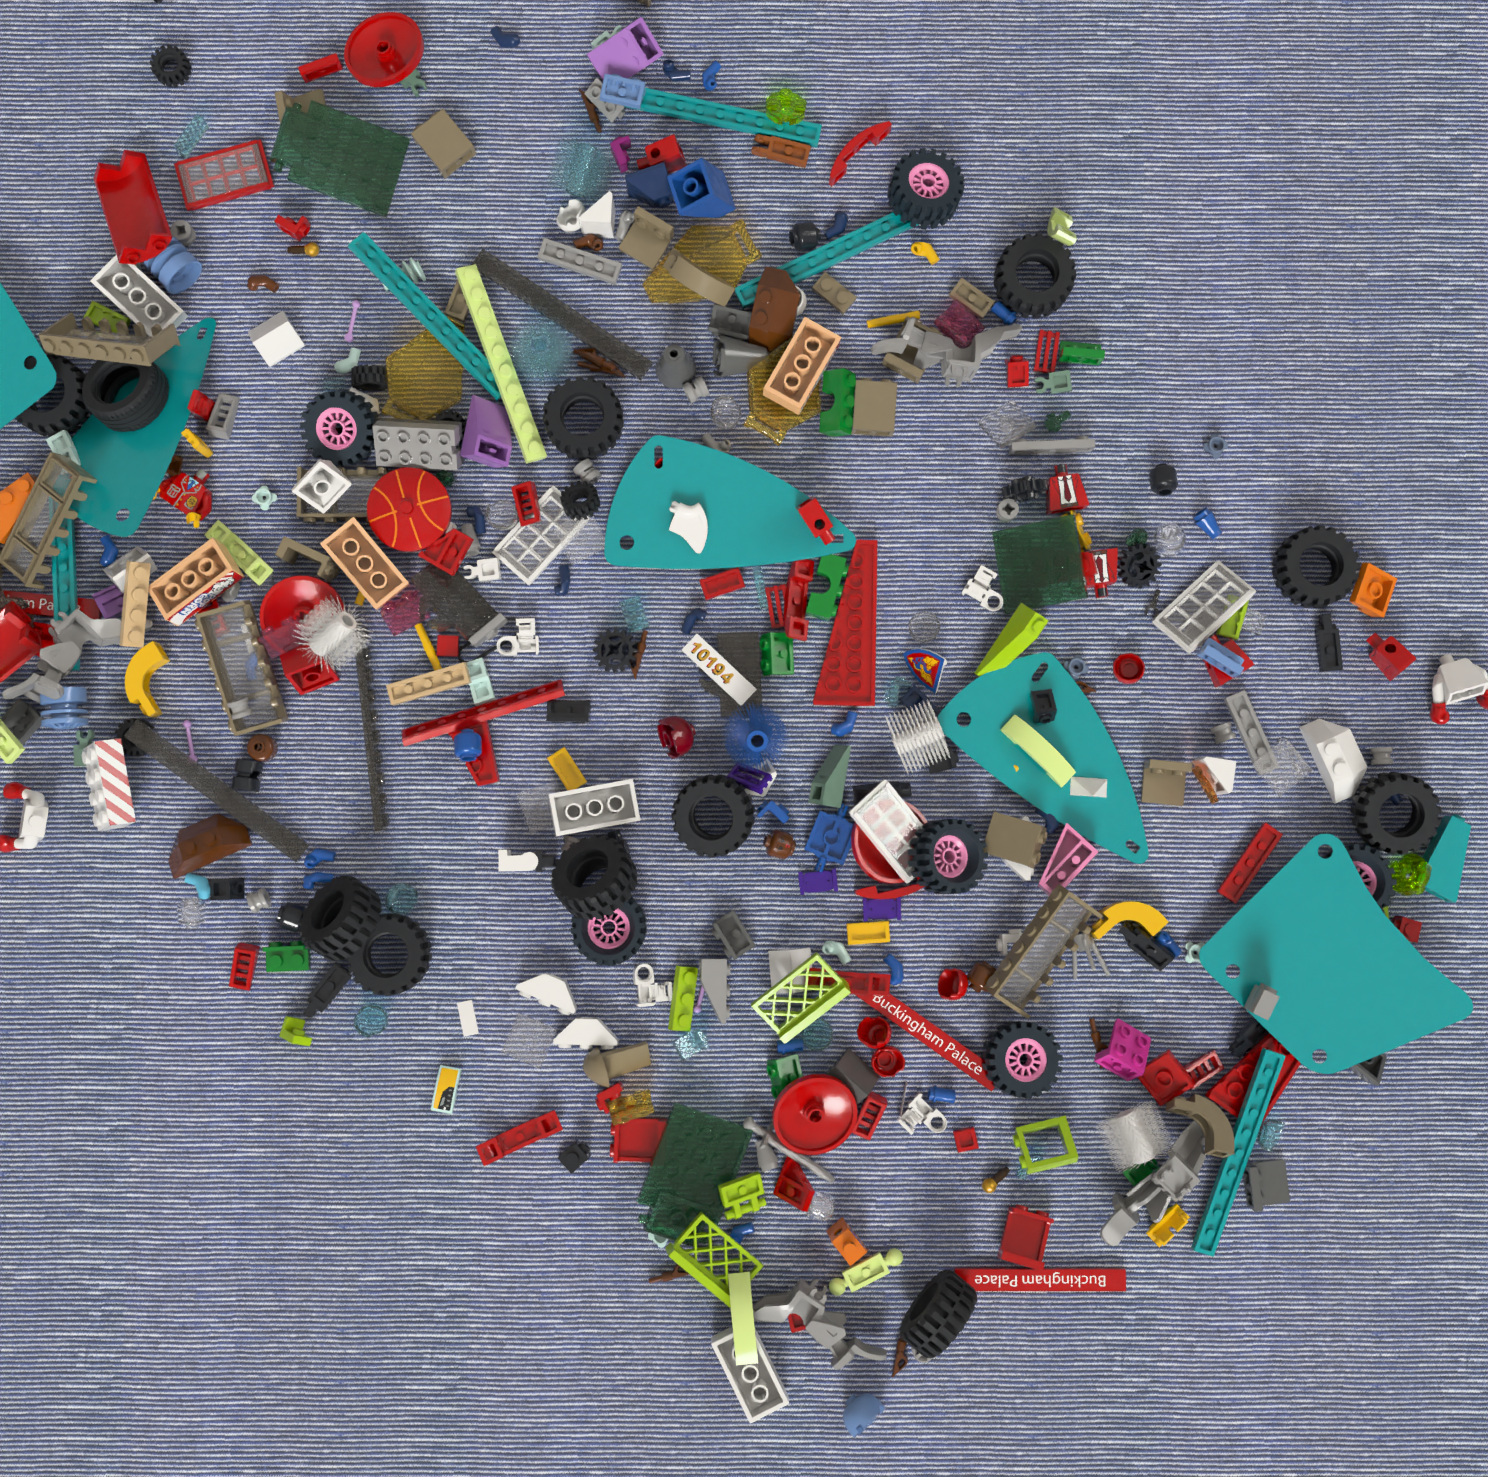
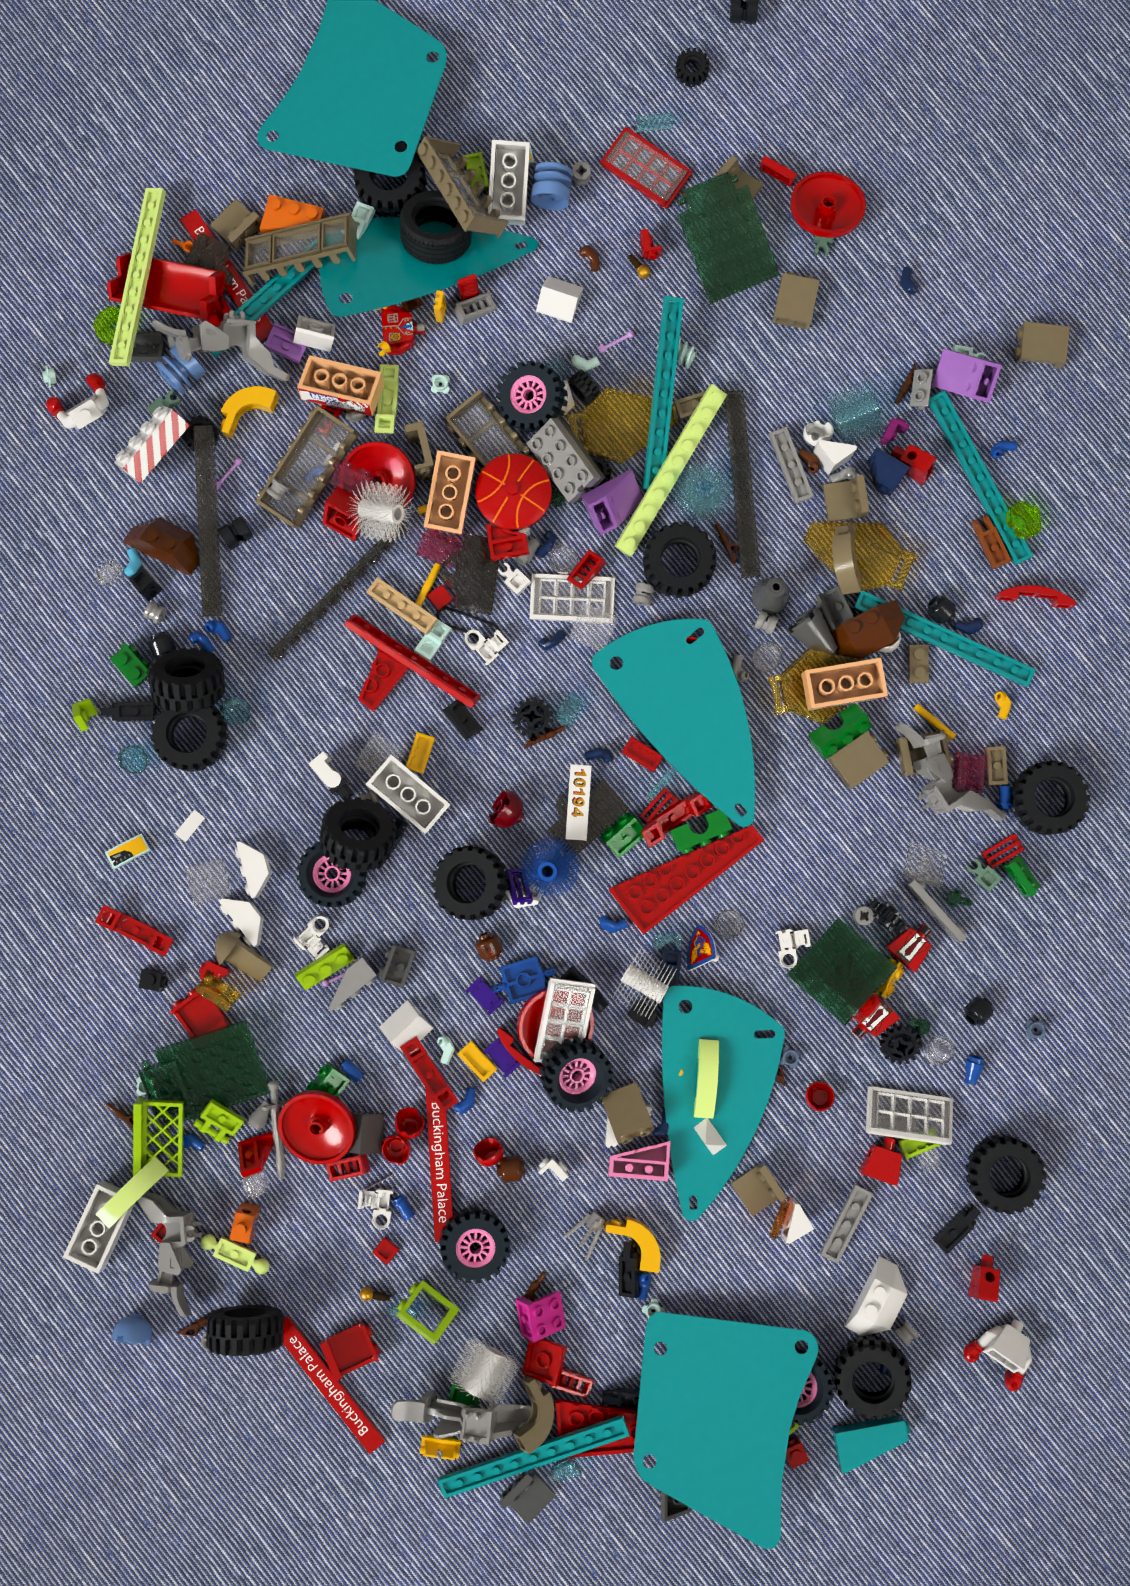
camera: 50 degrees right, 0 degrees up
red cylinder [93,150,172,265] -> none
blue arm [100,535,119,567] -> none
tan plate [119,561,151,648] -> none
red slope [229,942,260,991] -> none
reddish brown head [247,734,278,762] -> none
white slope [291,459,352,514] -> none
blue head [454,729,482,762] -> none
light grey plate [469,613,508,648] -> none
black tyre [560,481,600,521] -> none
reddish brown hand [573,348,615,370] -> none
medium blue bracket [600,74,646,109] -> none
dark blue arm [662,59,691,82] -> none
blue slope [667,158,736,218] -> none
white arm [669,501,708,553] -> none
clear light blue bracket [672,1029,709,1061] -> none
lime fence [751,952,851,1044] -> none
blue bracket [757,800,789,824] -> none
red torso [795,496,836,545] -> none
clear light blue hair [802,1018,834,1051] -> none
sand green slope [808,744,851,808] -> none
black wheel [887,148,965,230] -> none
lime wedge [974,603,1049,677] -> none
window [983,884,1103,1019] -> none
red bracket [1005,355,1029,388] -> none
black bracket [1030,689,1057,724] -> none
yellowish green slope [1047,207,1077,246] -> none
clear smoke hand [1144,589,1161,618] -> none
medium blue bracket [1197,638,1244,678] -> none
light grey wheel [1210,721,1236,744] -> none
red plate [1216,822,1283,904] -> none
light grey brick [1243,983,1280,1020] -> none
clear bracket [1252,736,1313,796] -> none
orange plate [1349,563,1397,618] -> none
clear neon green plate [1390,854,1432,896] -> none

